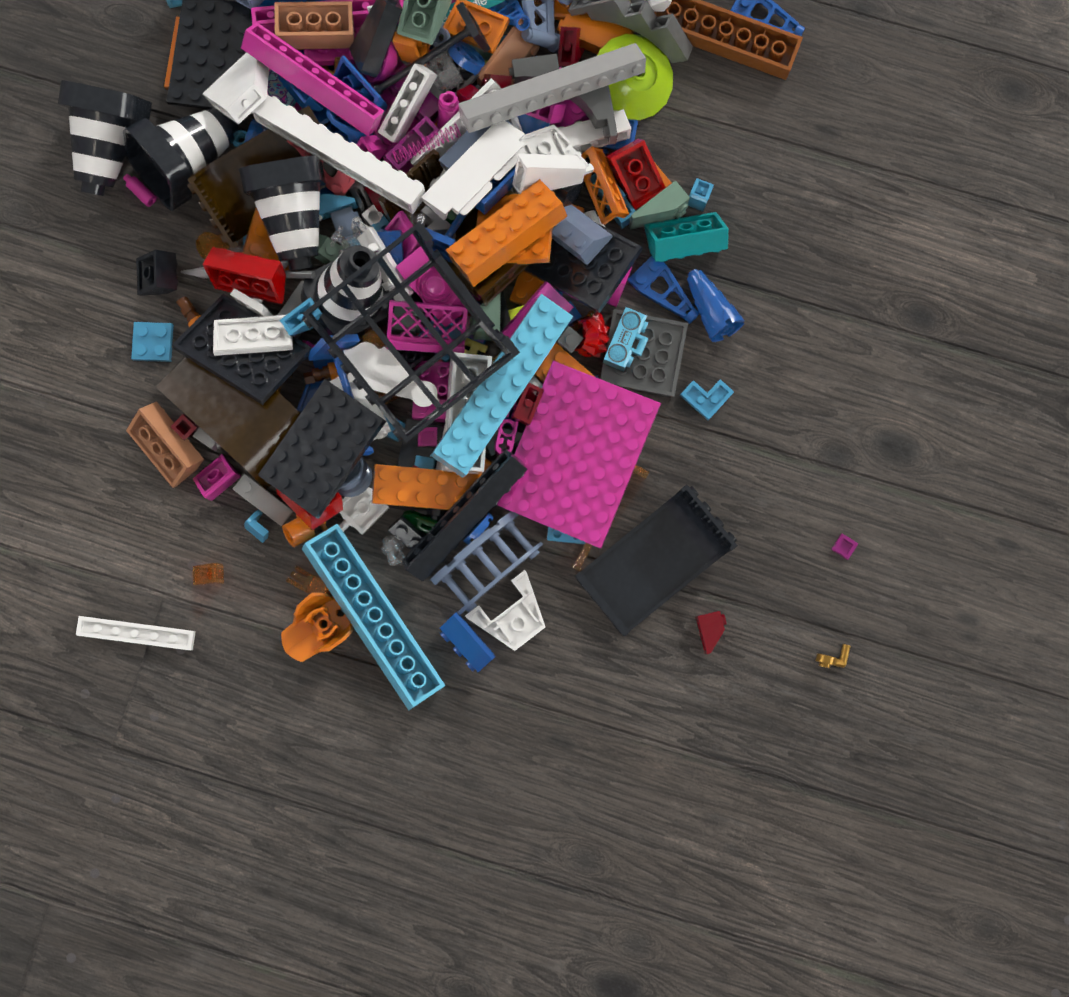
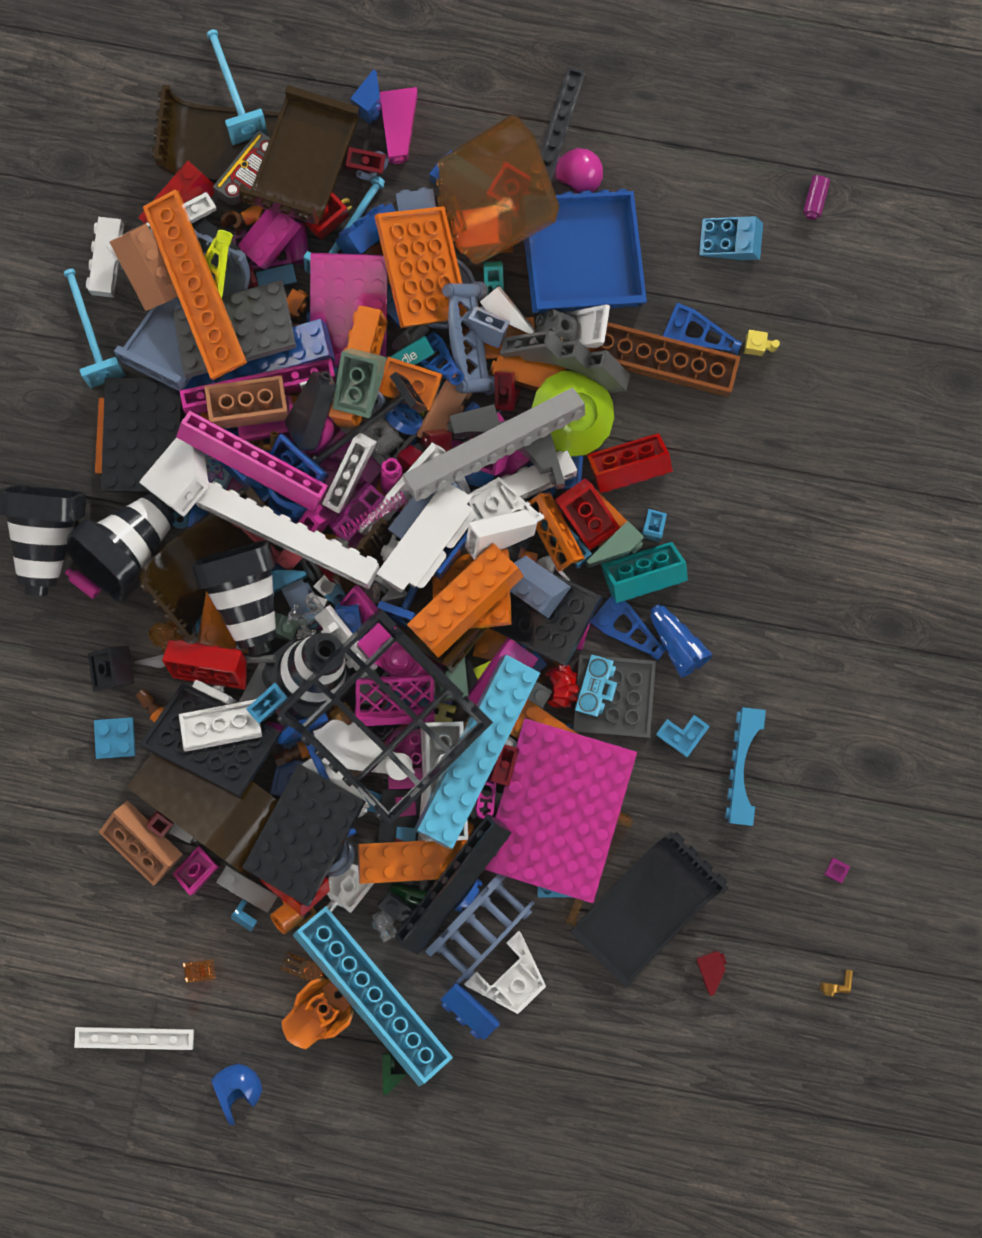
camera: 10 degrees left, 0 degrees up
none -> blue piece [211,1064,263,1125]
none -> dark green slope [382,1053,407,1095]
none -> red slope [587,433,673,493]
none -> dark azure arch [725,707,766,826]
none -> light yellow brick [744,330,780,356]

